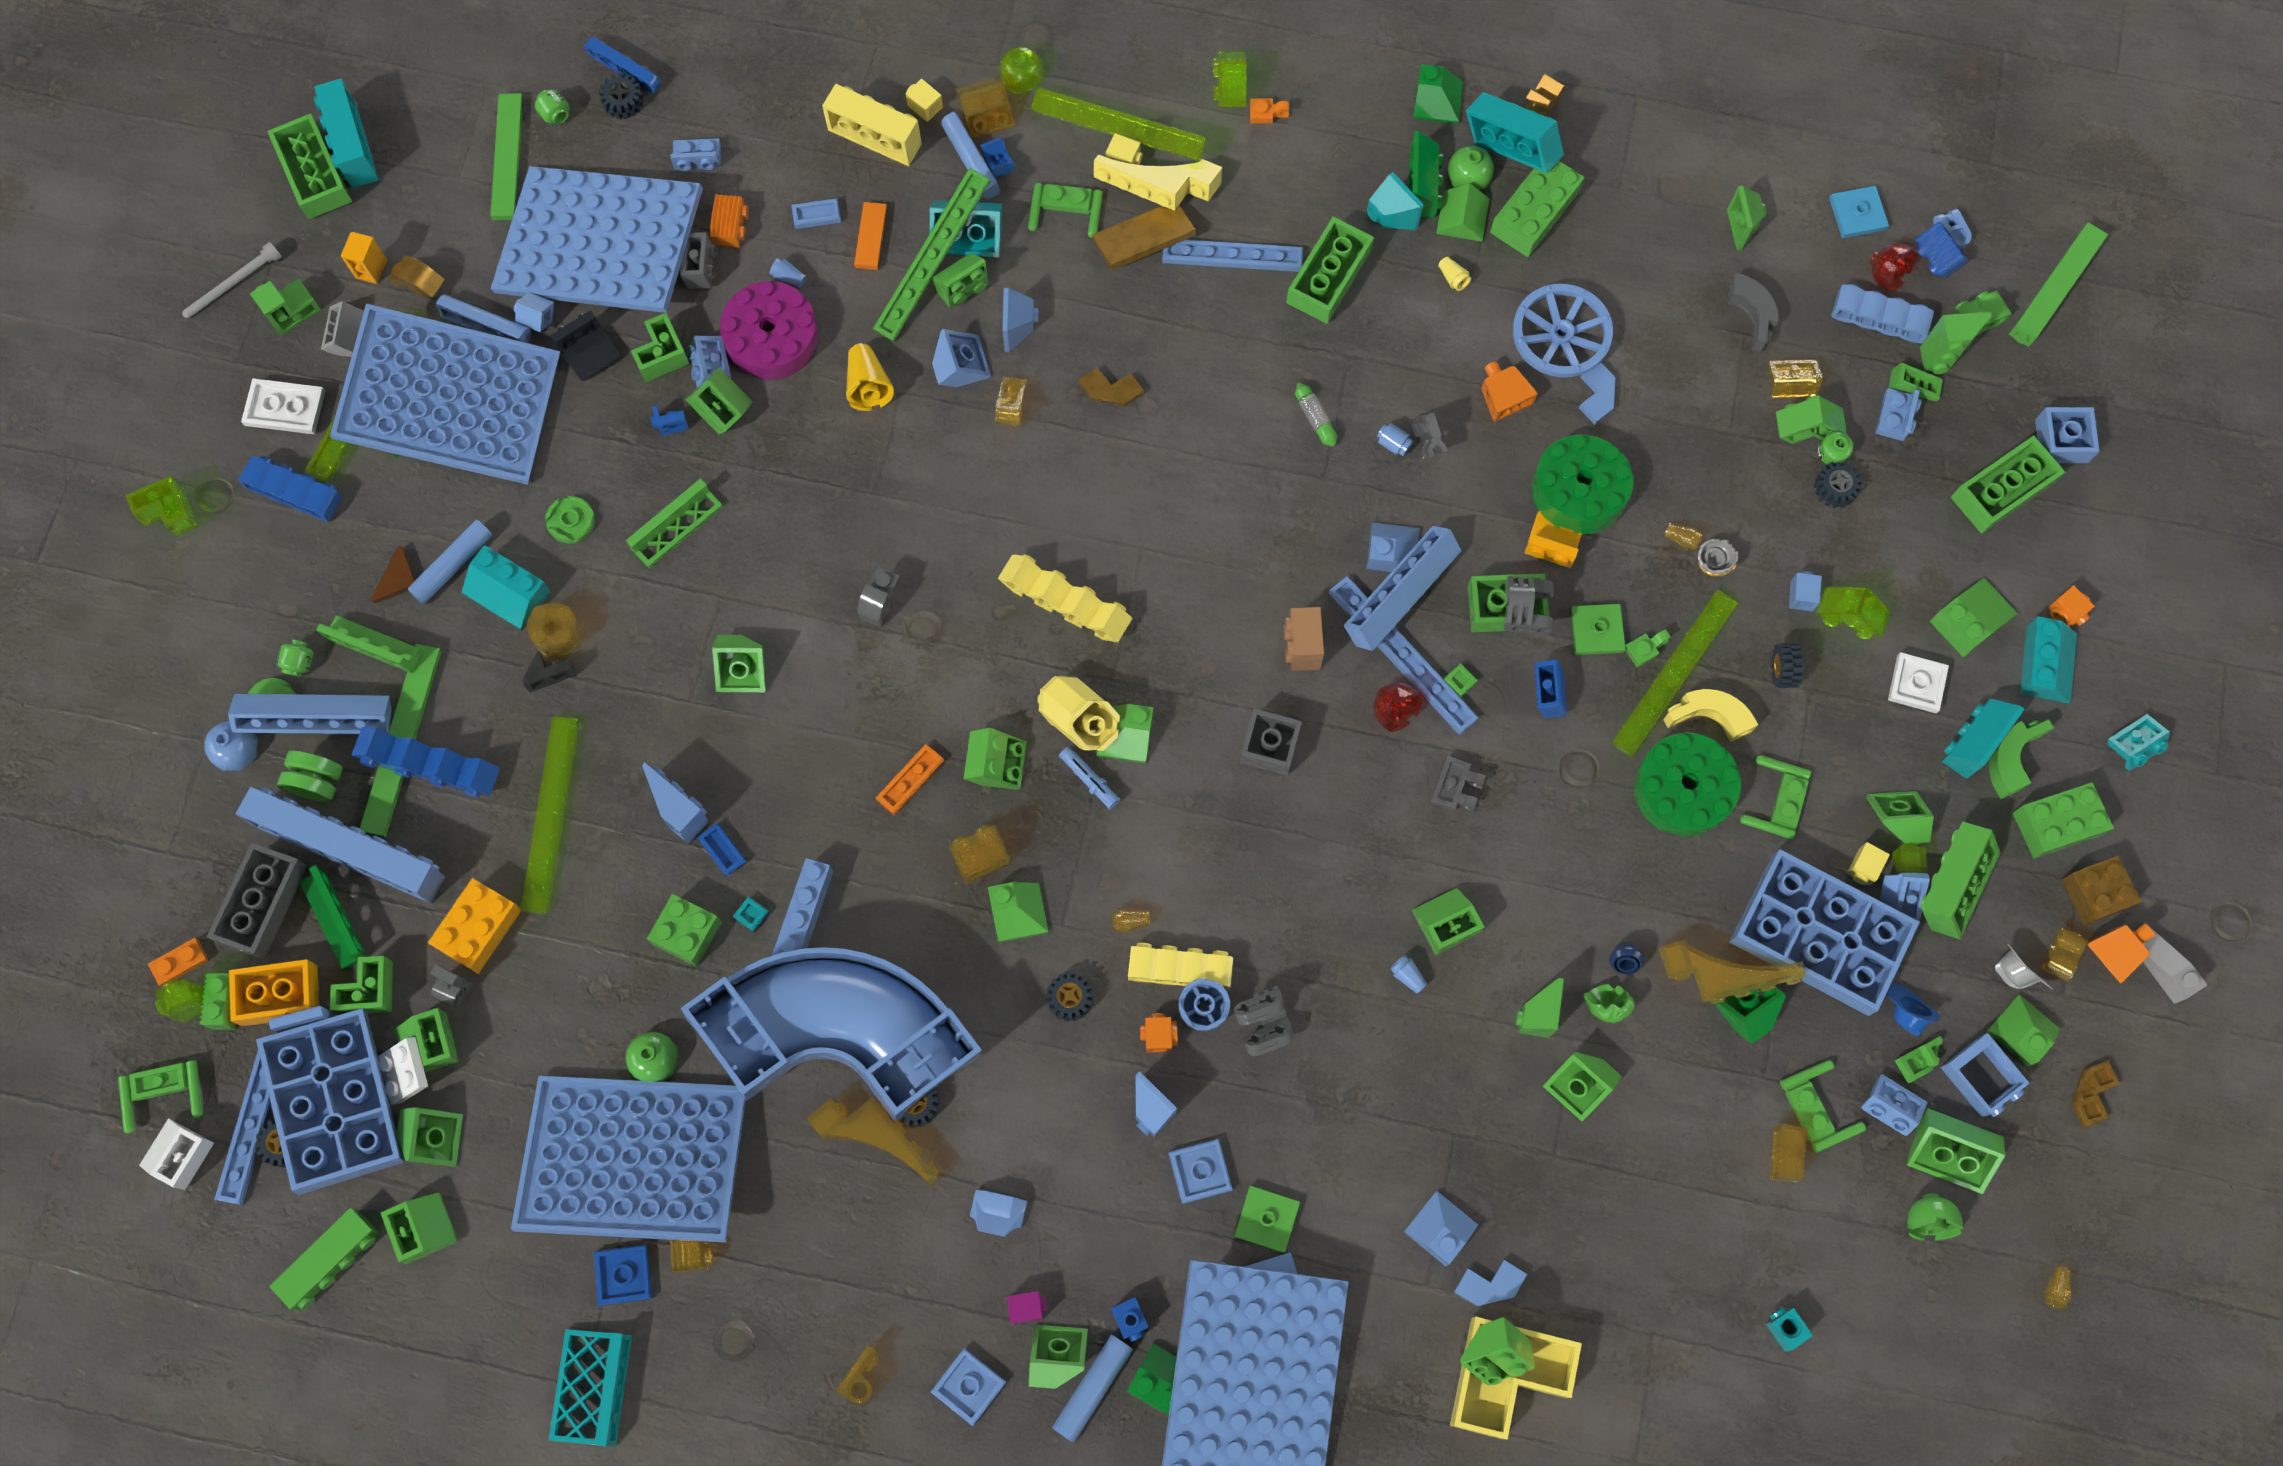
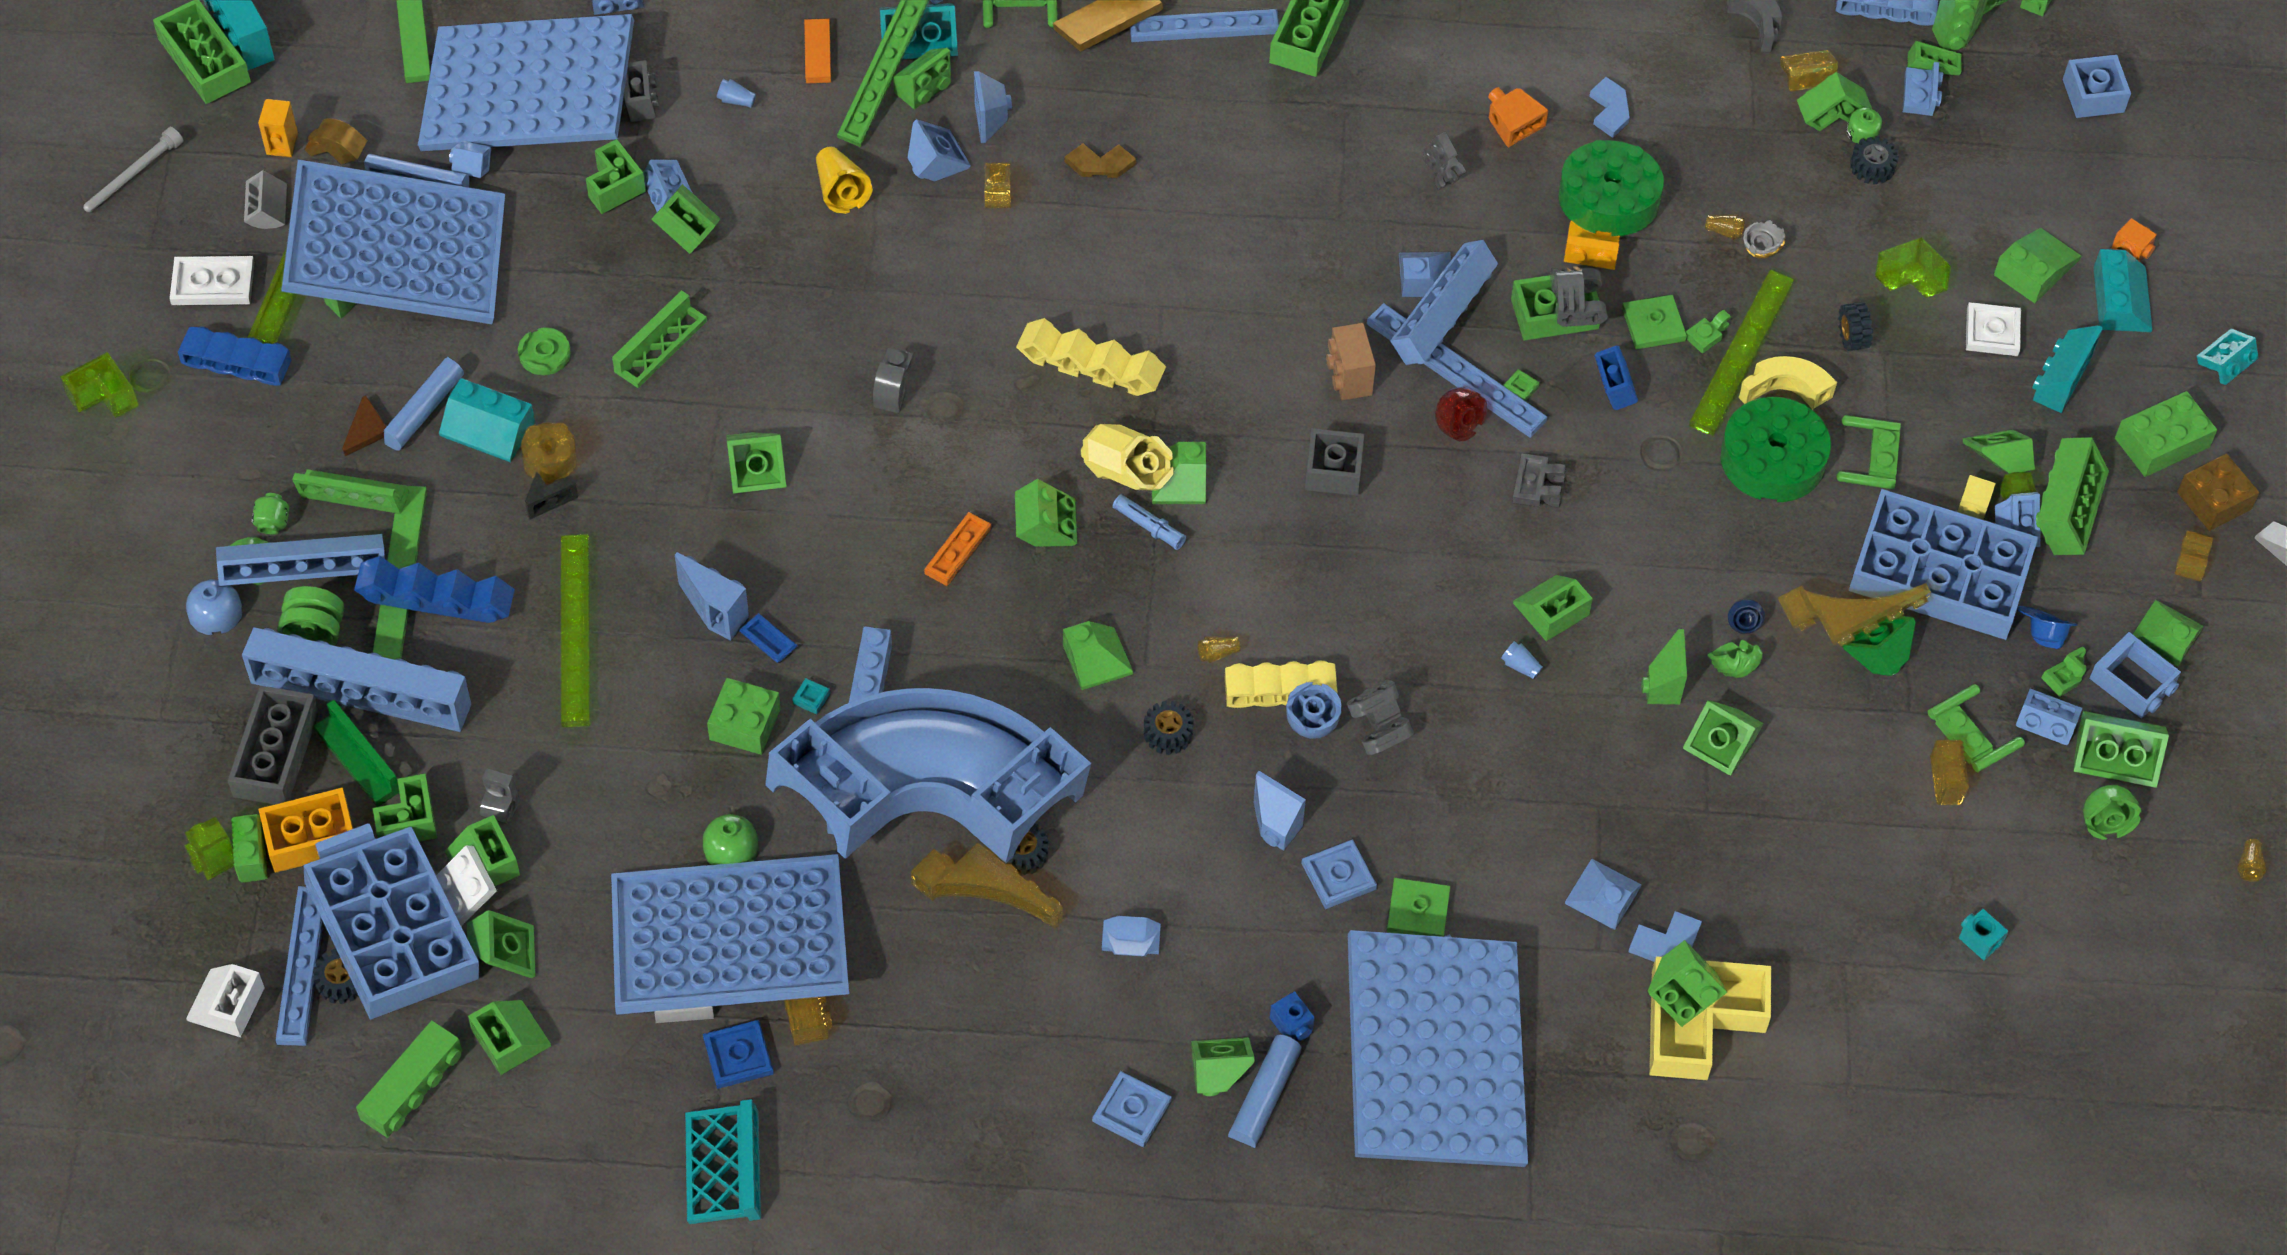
camera: 10 degrees left, 15 degrees down
bright green plate [118,1061,203,1133] -> none
orange plate [148,938,209,987] -> none
bright green brick [250,279,321,336] -> none
light orange brick [428,878,522,974] -> none
black bracket [550,310,621,381] -> none
blue bracket [650,405,689,436] -> none
orange brick [709,194,749,248] -> none
magenta brick [720,281,819,380] -> none
medium blue tile [791,198,841,229] -> none
clear yellow plate [836,1345,879,1404] -> none
clear yellow slope [949,825,1011,885] -> none
magenta brick [1007,1291,1047,1324] -> none
green slope [1127,1343,1177,1416] -> none
orange brick [1140,1013,1178,1053] -> none
piece [1295,383,1338,446] -> none
medium blue brick [1377,423,1414,457] -> none
light yellow cone [1438,257,1471,291] -> none
medium blue wheel [1513,284,1613,378] -> none
medium blue brick [1789,571,1822,612] -> none
bright green brick [1950,436,2065,534] -> none
bright green arch [1989,719,2054,799] -> none
light grey piece [1995,944,2053,990] -> none
pearl gold tile [2071,1060,2120,1128] -> none
orange torso [2087,923,2156,984] -> none

